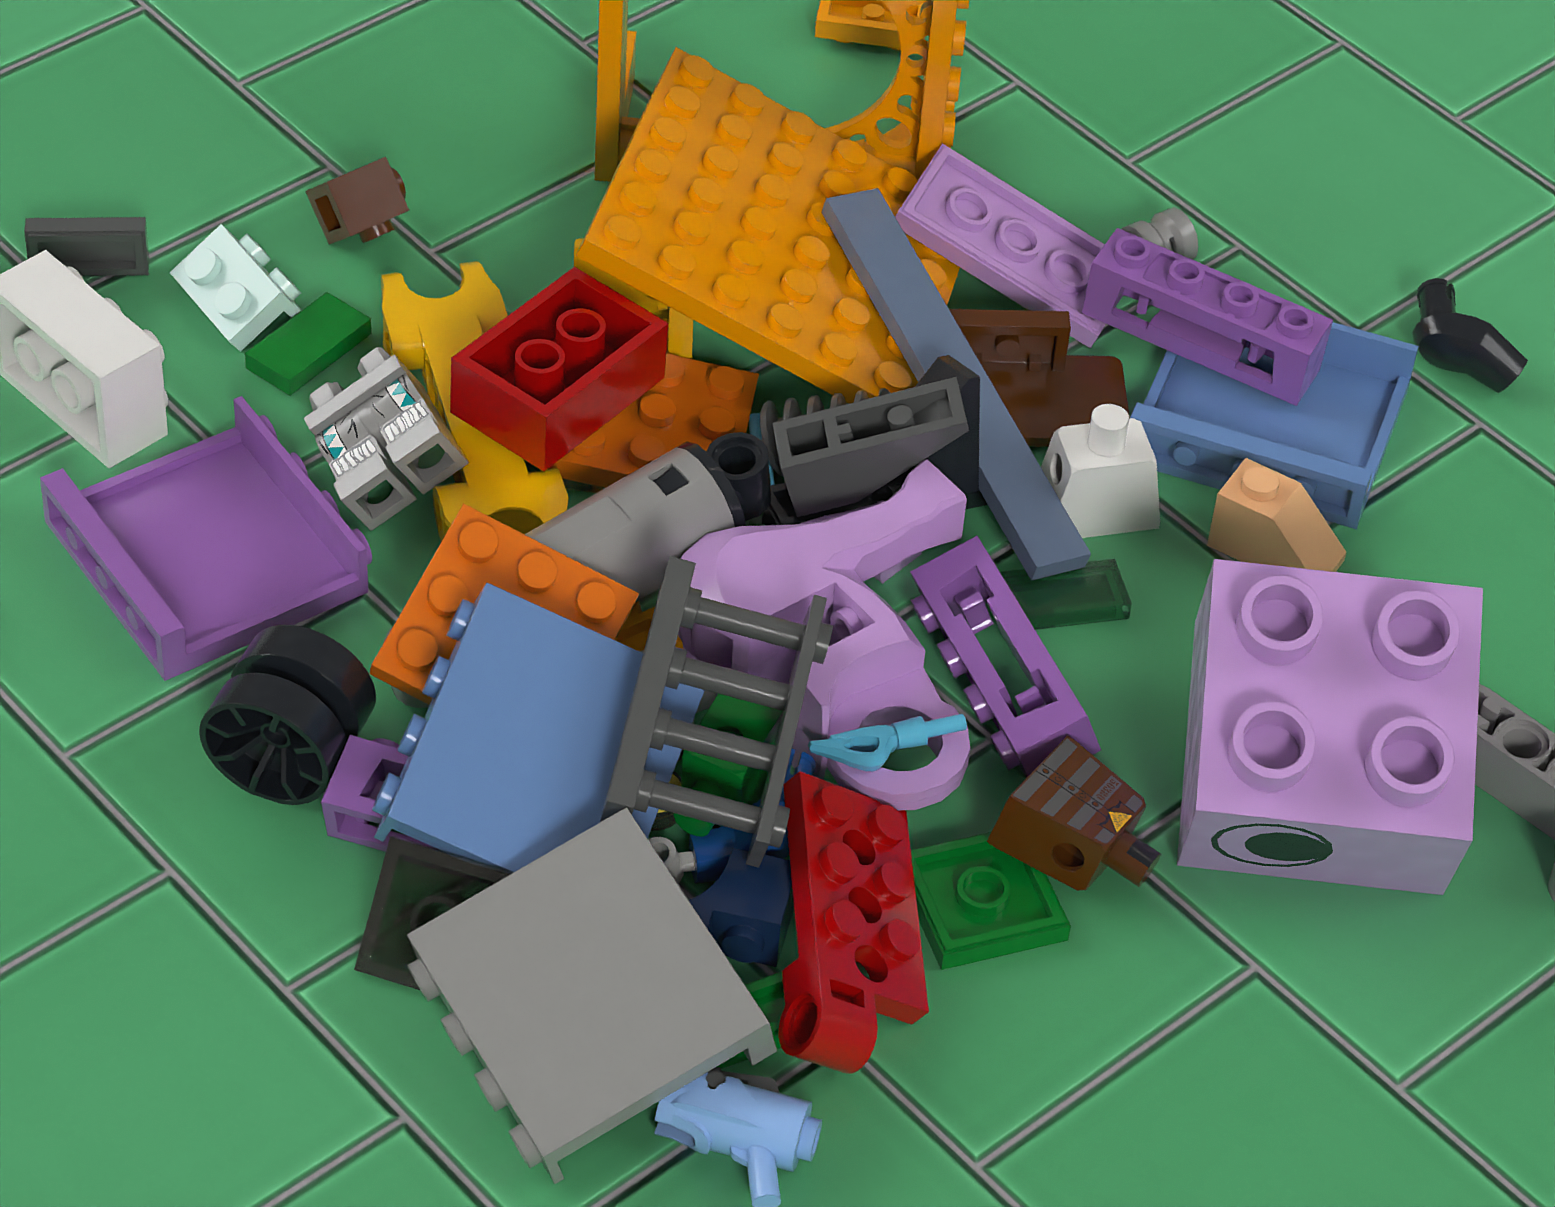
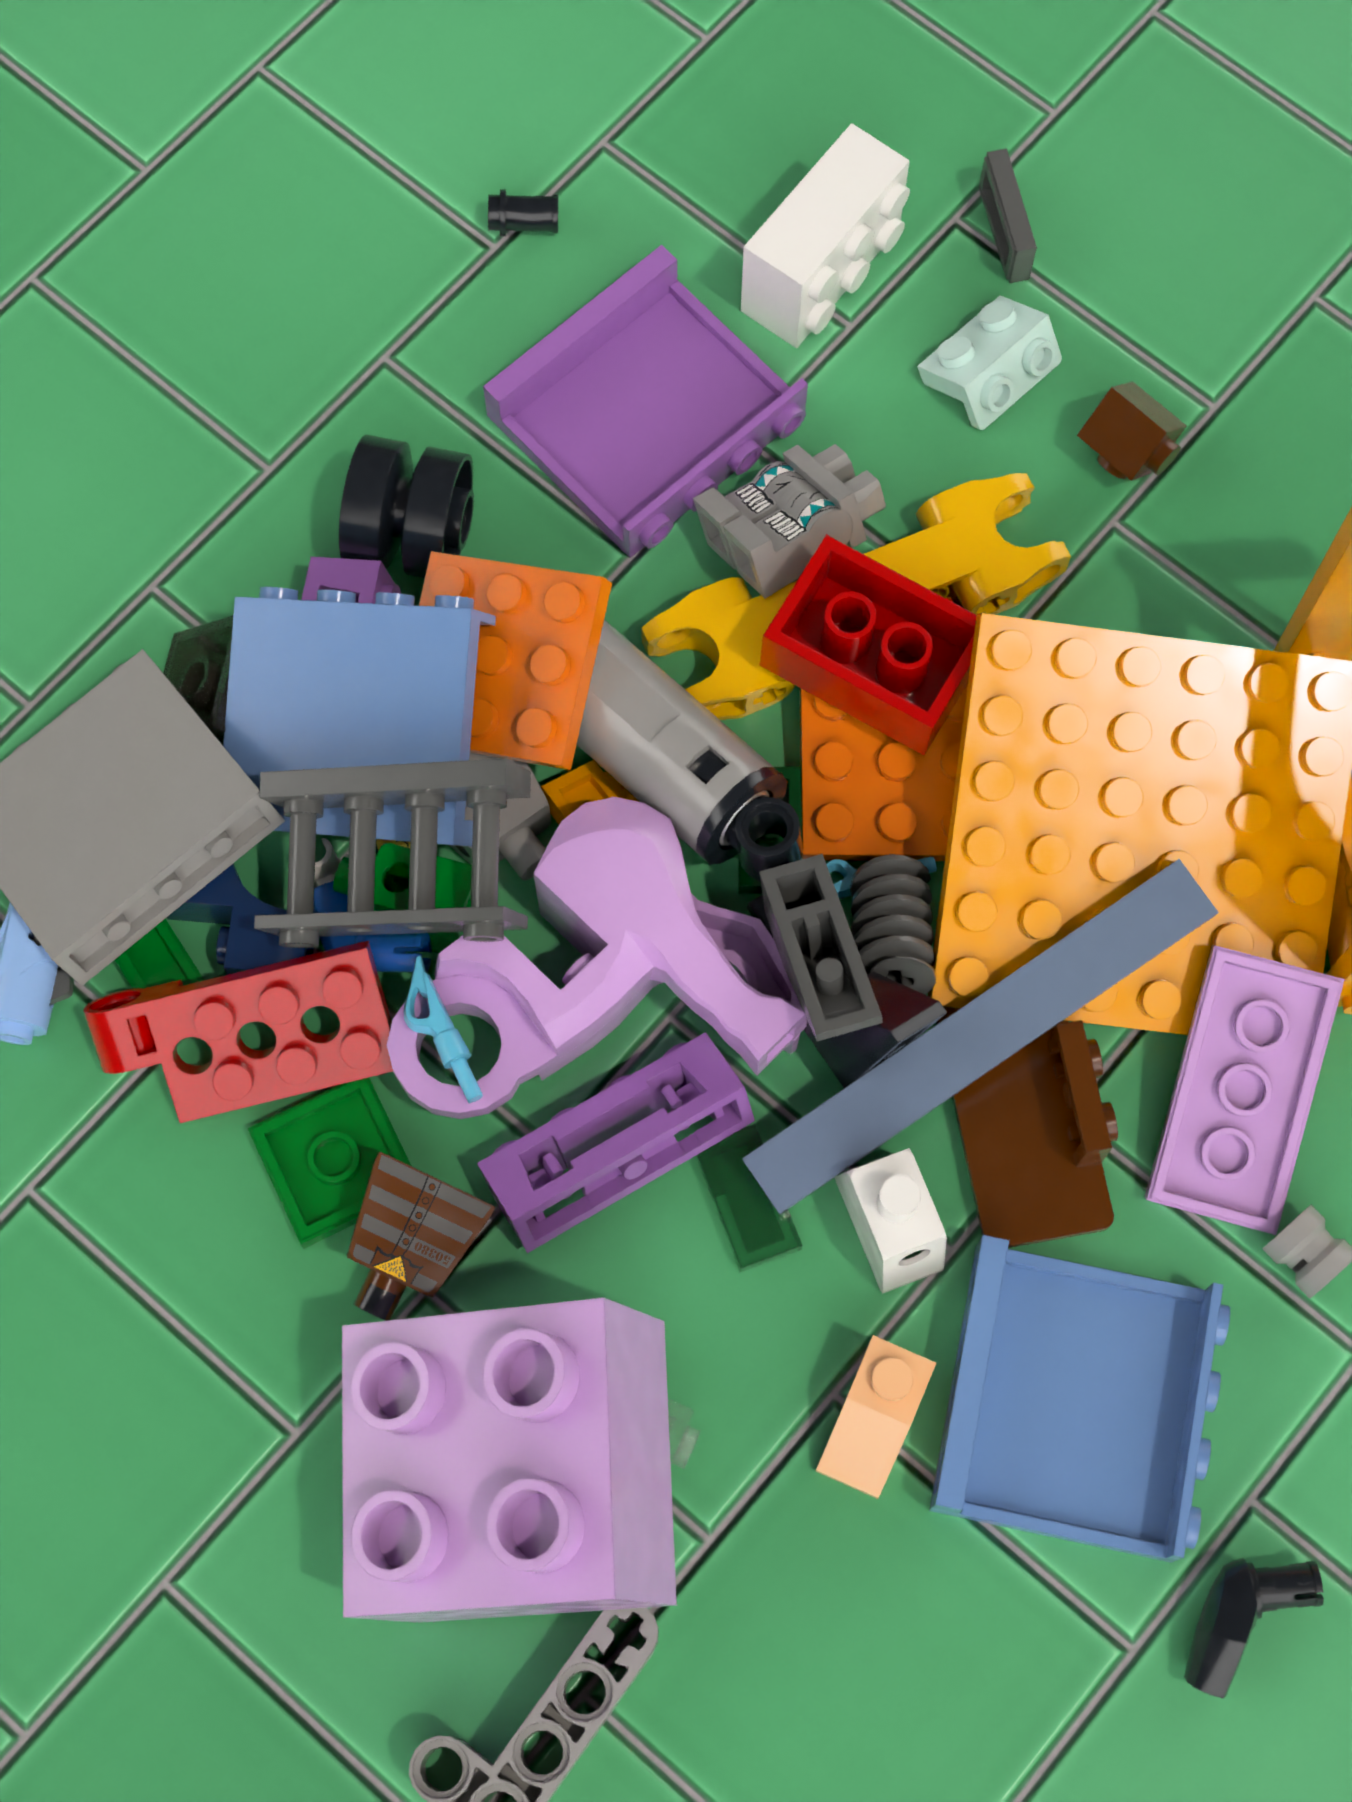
camera: 85 degrees right, 25 degrees up
green tile [245,292,372,396] -> none
medium lavender brick [1082,228,1333,406] -> none

